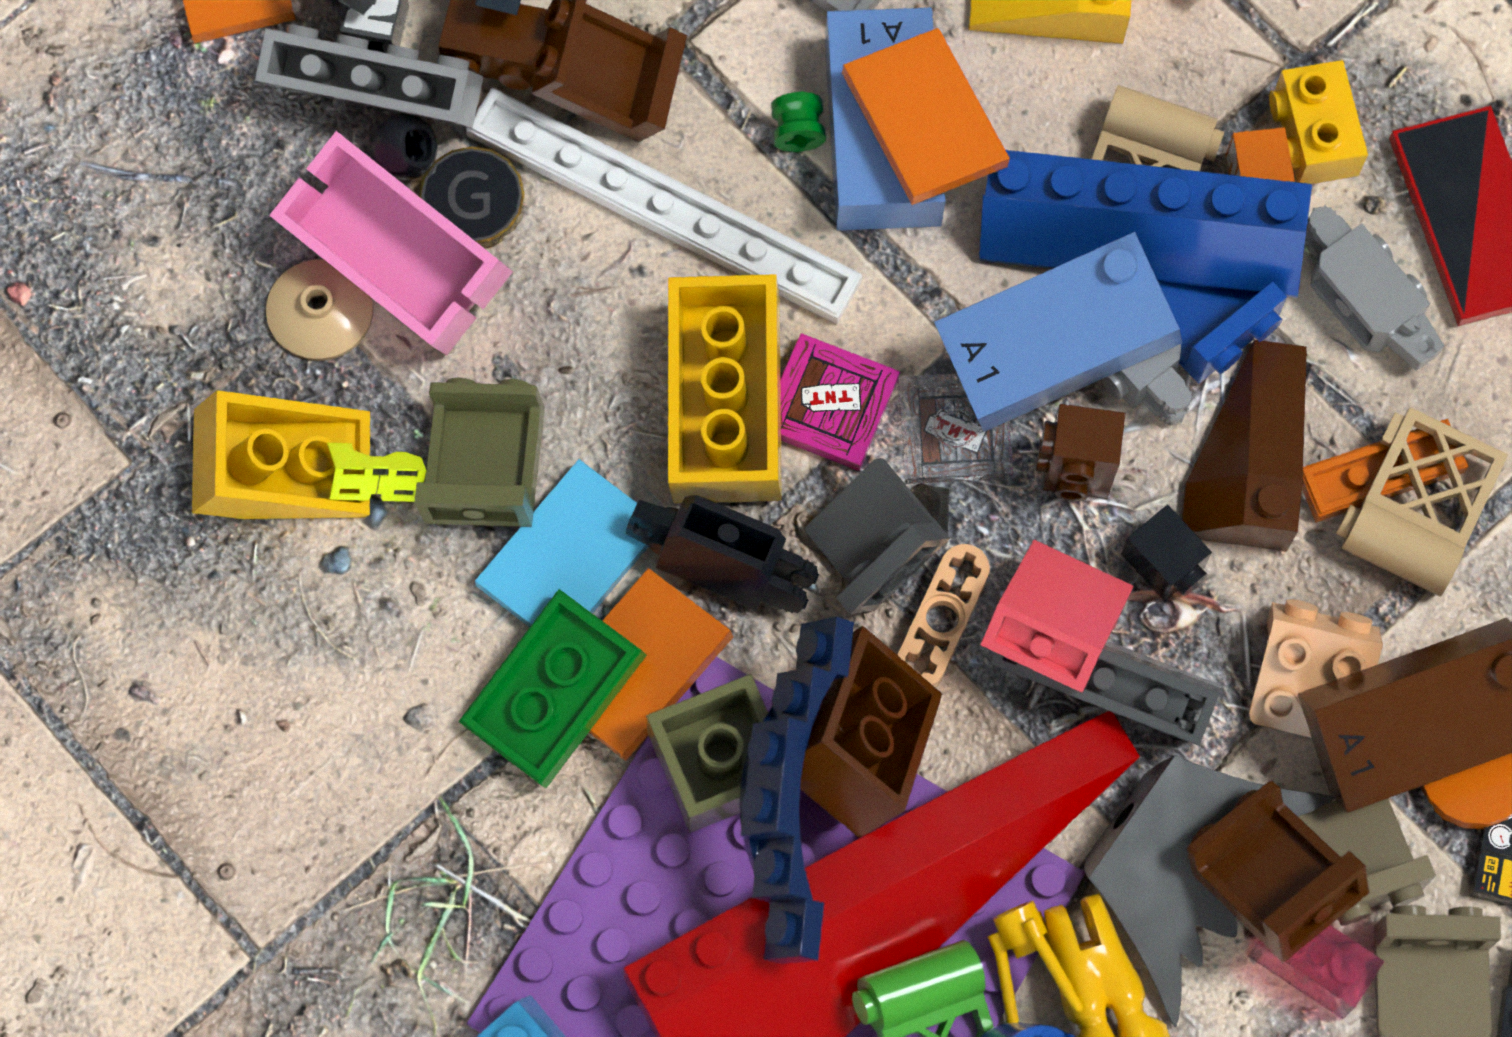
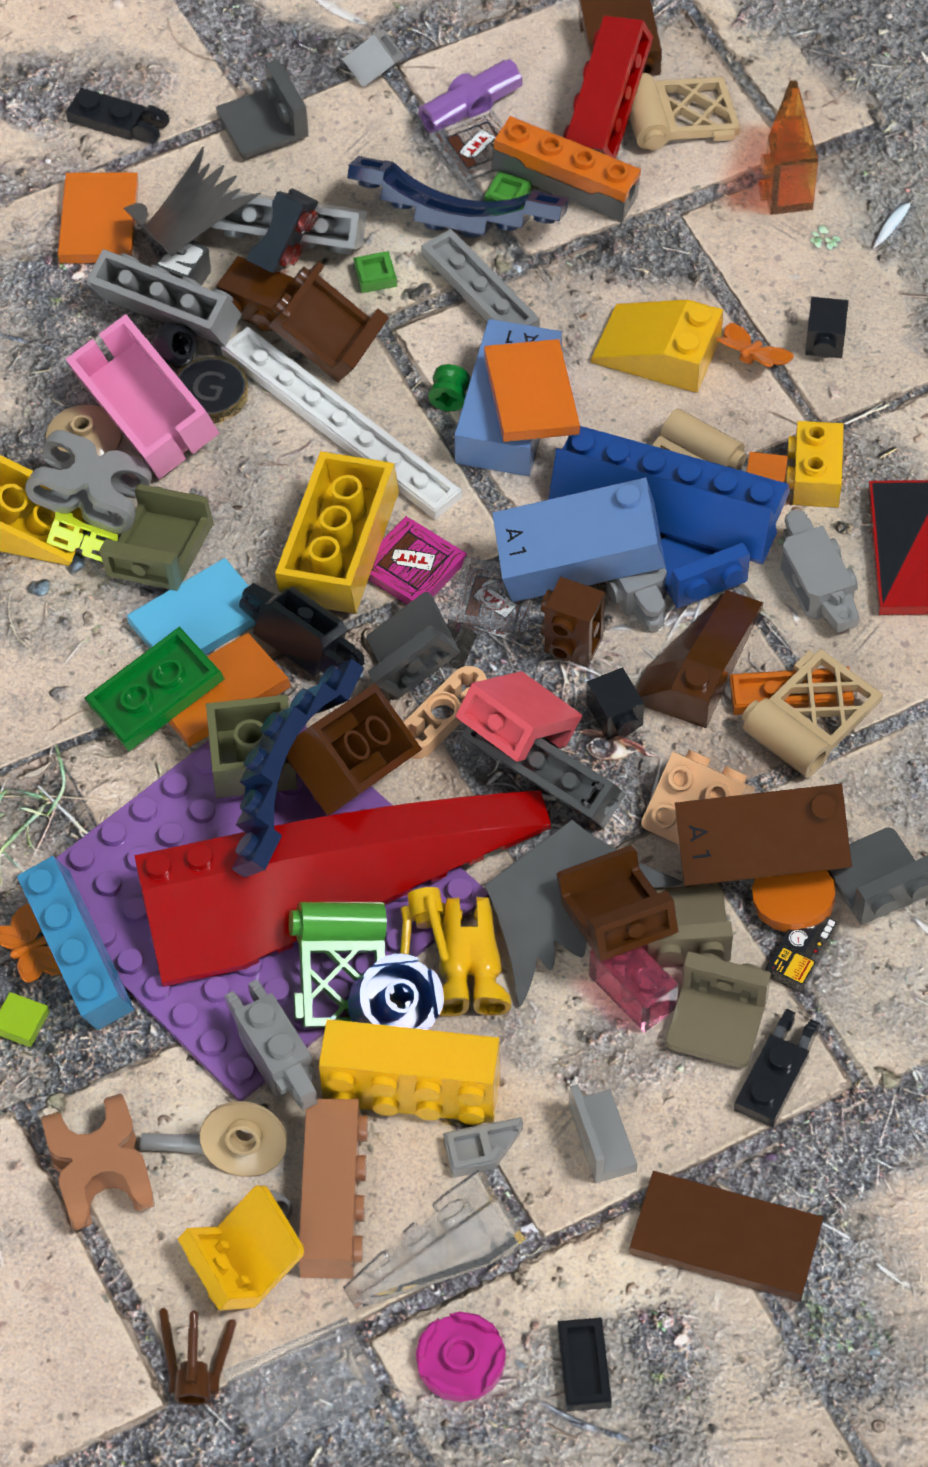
camera: 20 degrees right, 15 degrees down
none -> light grey piece [25,430,152,534]

